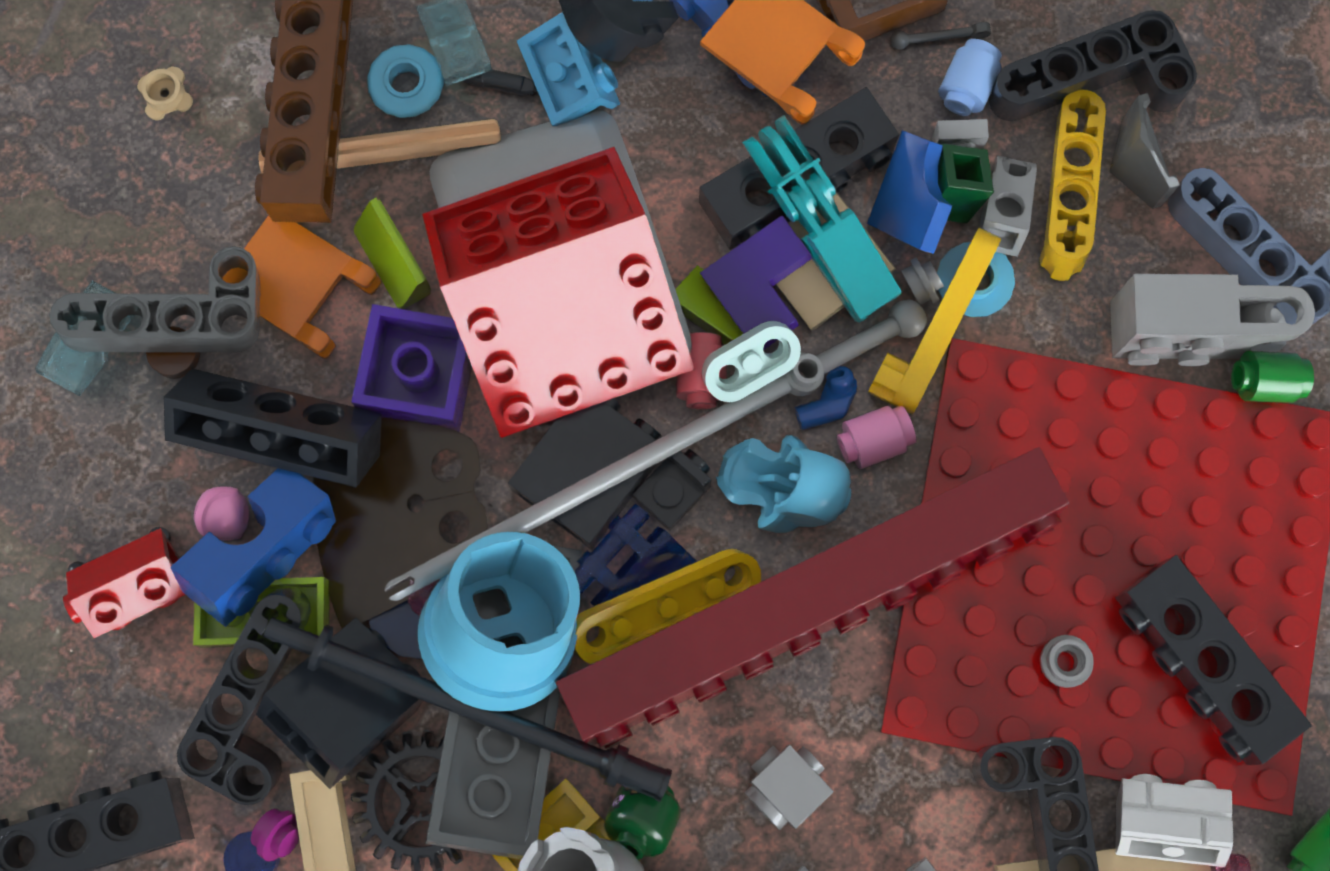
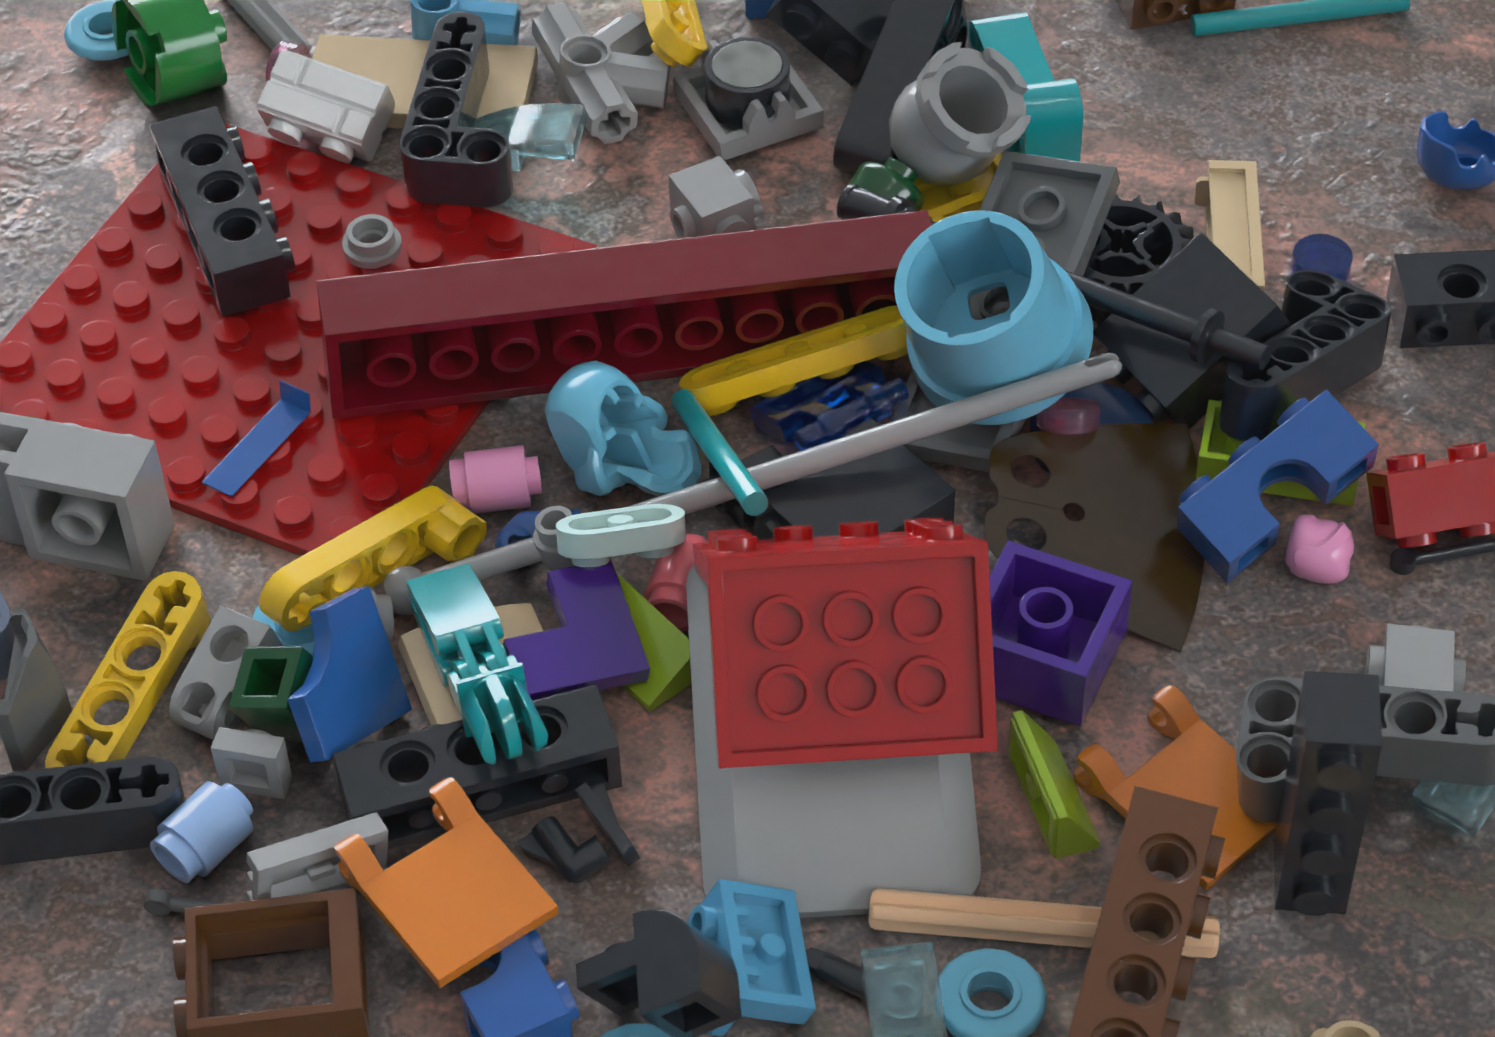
camera: 165 degrees left, 30 degrees down
black brick [163,368,382,487] -> none
magenta plate [251,808,299,861] -> none
none -> blue piece [202,380,311,497]
none -> light grey tile [247,812,388,900]
none -> clear light blue slope [473,103,586,171]
none -> black piece [517,782,640,883]
none -> teal bar [671,389,768,516]
none -> black brick [1274,671,1382,916]
none -> light grey brick [1364,623,1466,692]

